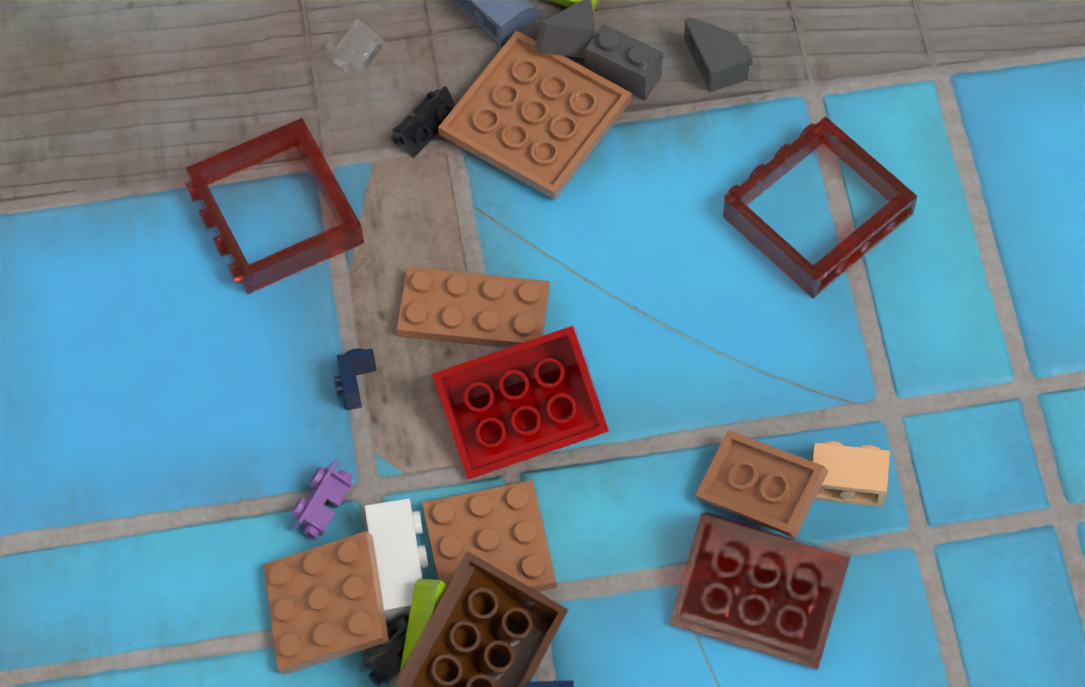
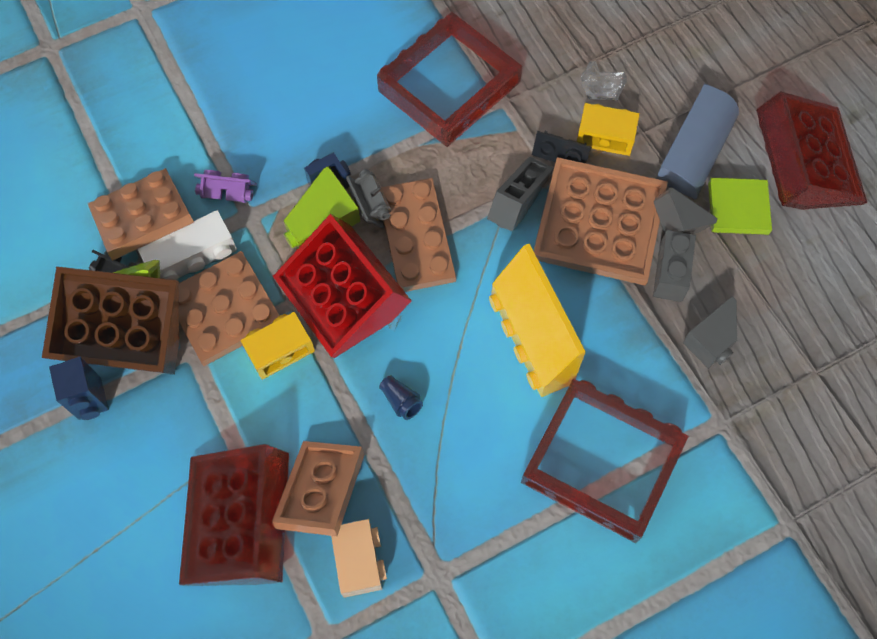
camera: 70 degrees right, 5 degrees up
none -> yellow brick [240,311,315,380]
none -> lime slope [283,167,360,248]
none -> dark grey hinge [346,169,391,228]
none -> dark blue cone [379,375,423,420]
none -> dark grey slope [487,156,554,231]
none -> yellow slope [489,243,586,397]
none -> yellow brick [577,103,640,156]

